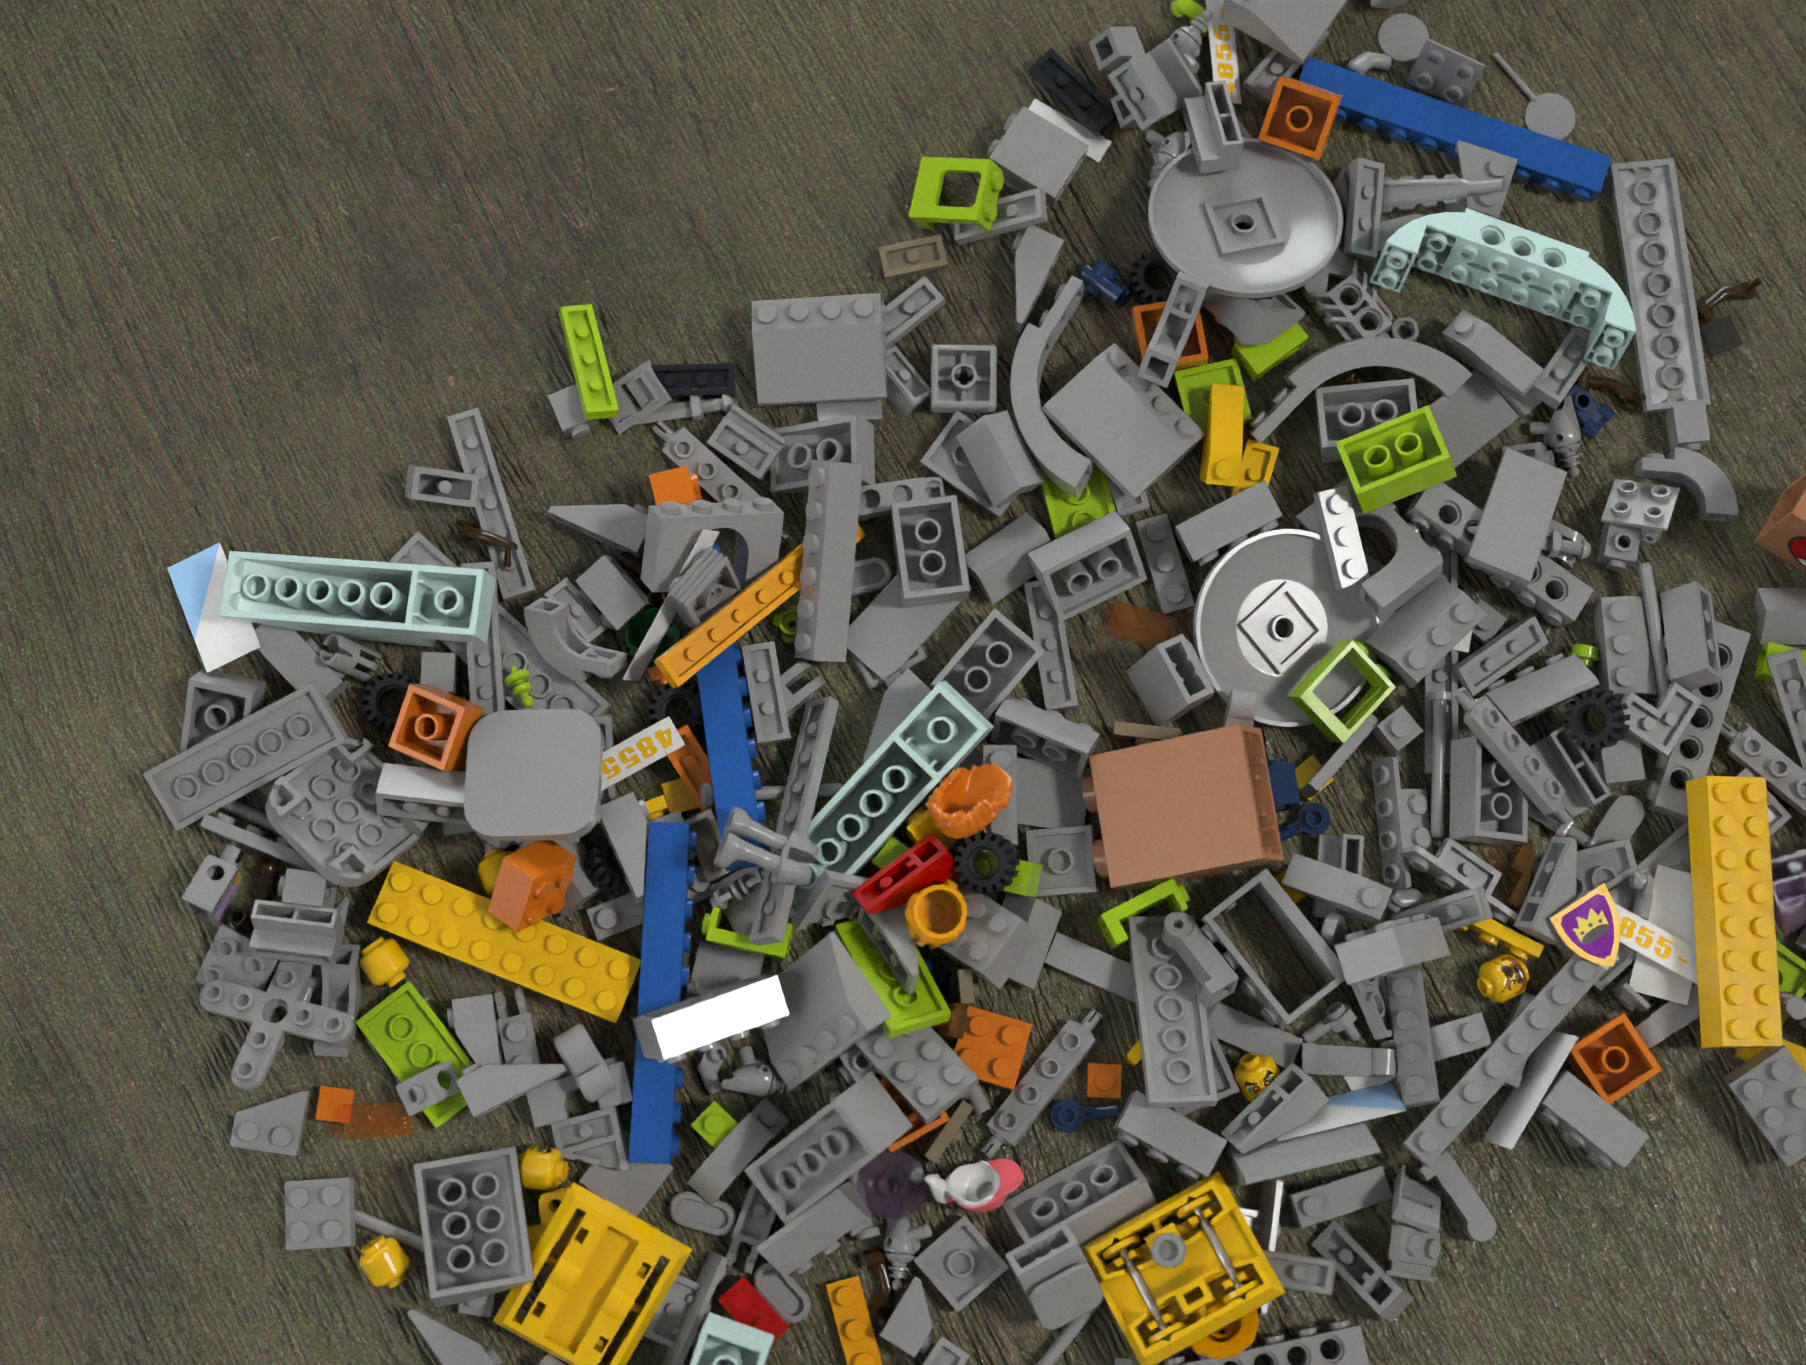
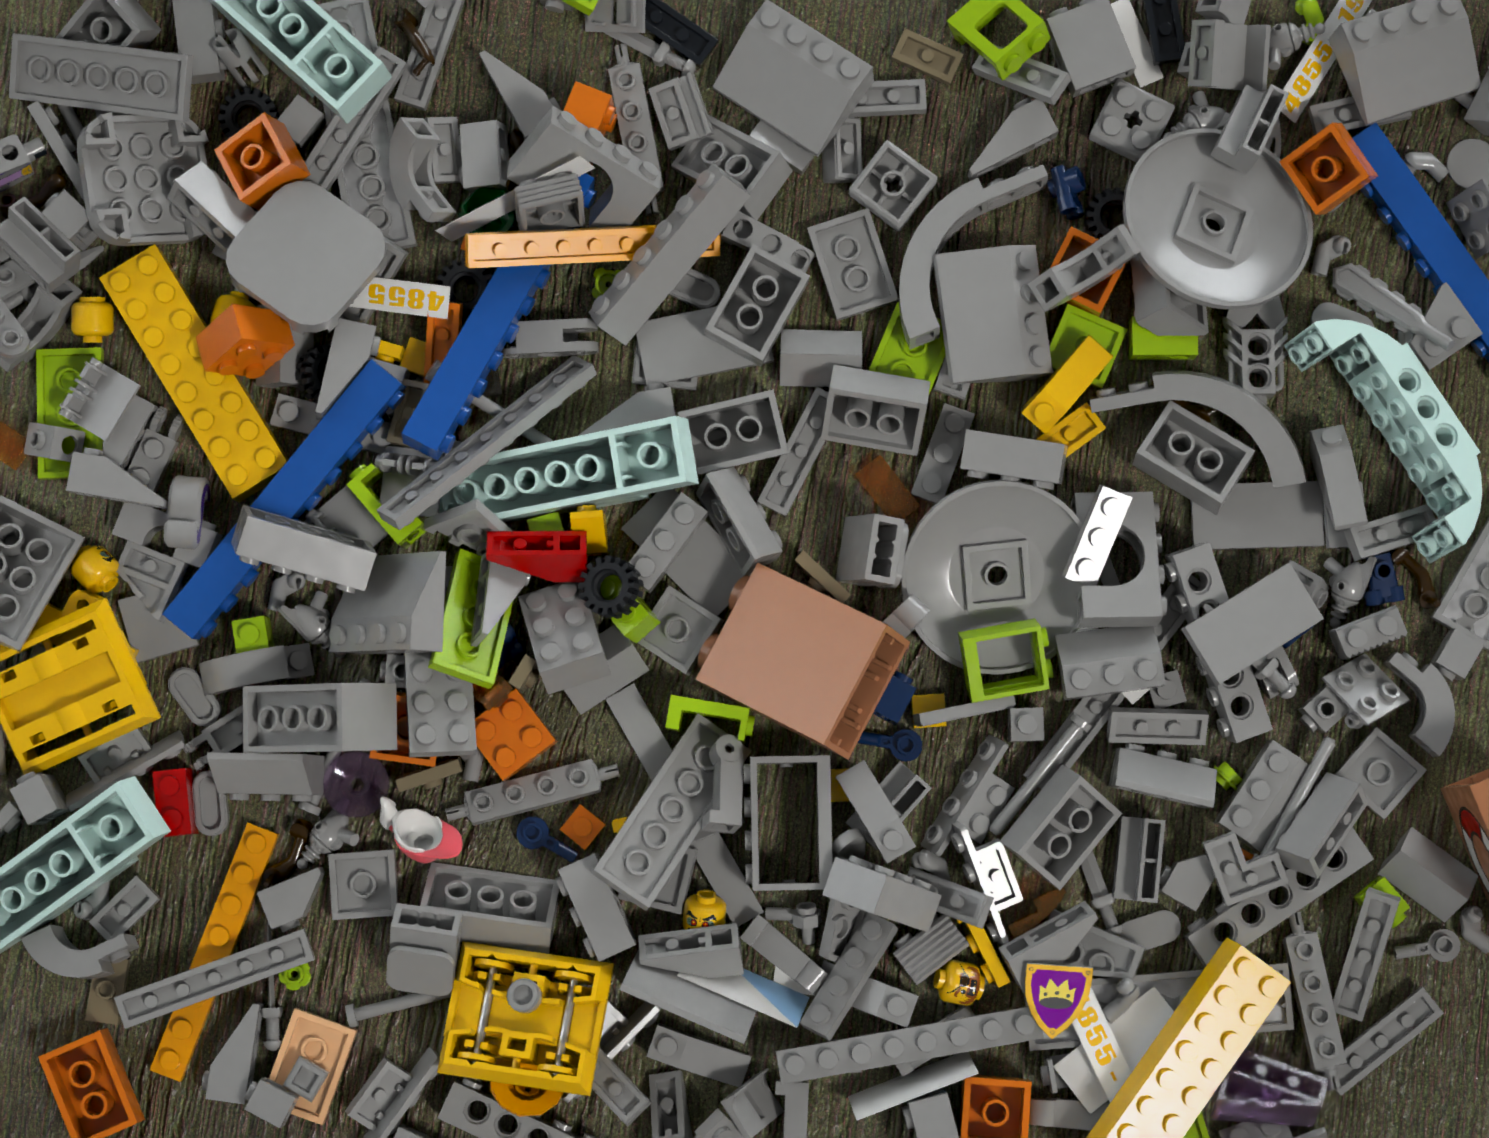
camera: 45 degrees right, 5 degrees up
lime hair [504,666,534,708] -> none
light grey piece [714,806,819,885] -> none
light grey plate [741,641,791,745] -> none
light orange helmet [905,879,967,949] -> none
orange piece [926,763,1014,839] -> none
light grey piece [956,411,1045,507] -> none
lime slope [1336,405,1457,514] -> none
light grey plate [1343,157,1385,260] -> none
light grey axle [1389,317,1419,341] -> none
light grey plate [1453,687,1574,825] -> none
black tyre [1563,688,1630,750] -> none
none -> light grey hinge [59,357,141,442]
none -> light grey brick [892,913,969,985]
none -> light grey brick [1089,79,1175,163]
none -> light grey brick [1329,605,1407,660]
none -> light grey plate [1334,727,1427,820]

